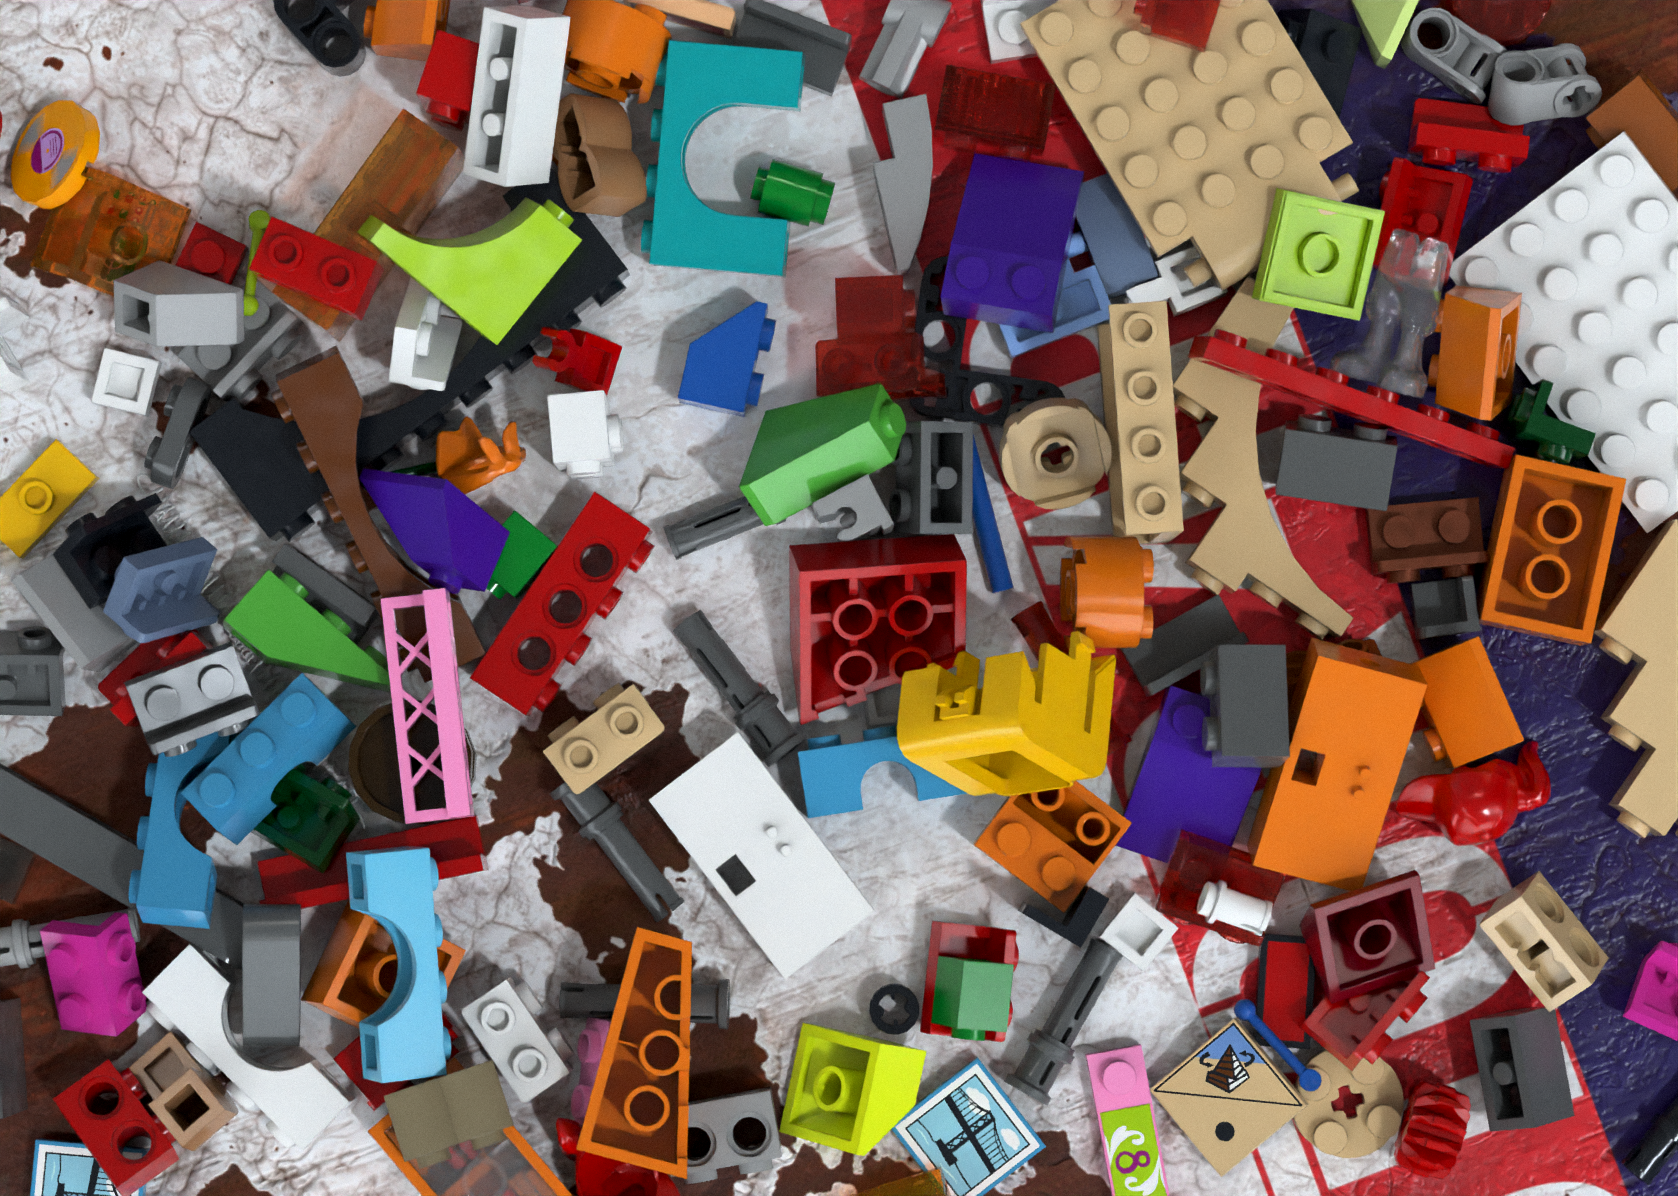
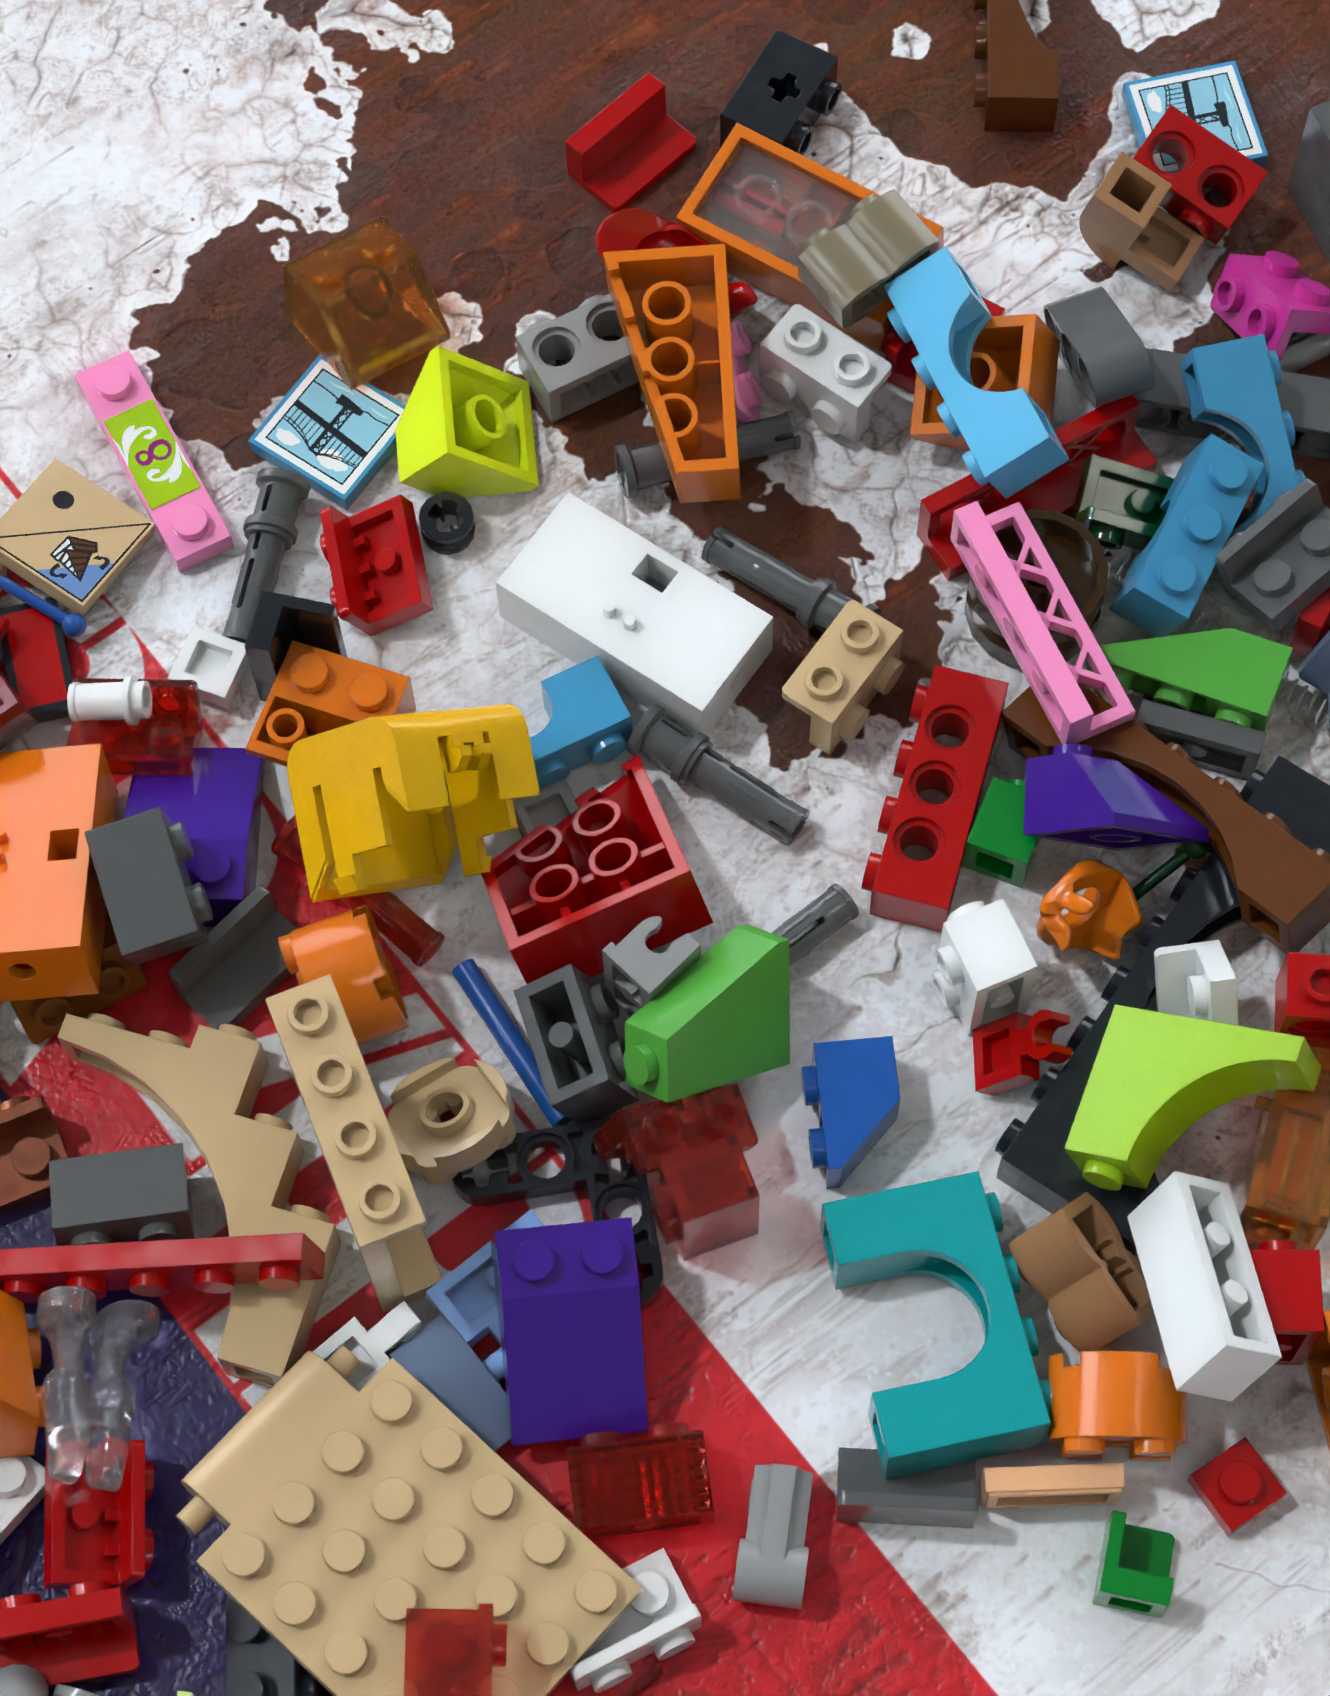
camera: 165 degrees right, 20 degrees down
white arch [142,943,355,1150] -> none
green brick [750,159,835,227] -> none
light grey slope [873,94,933,277] -> none
brick [931,956,1014,1041] -> none
lime tile [1252,188,1385,321] -> none

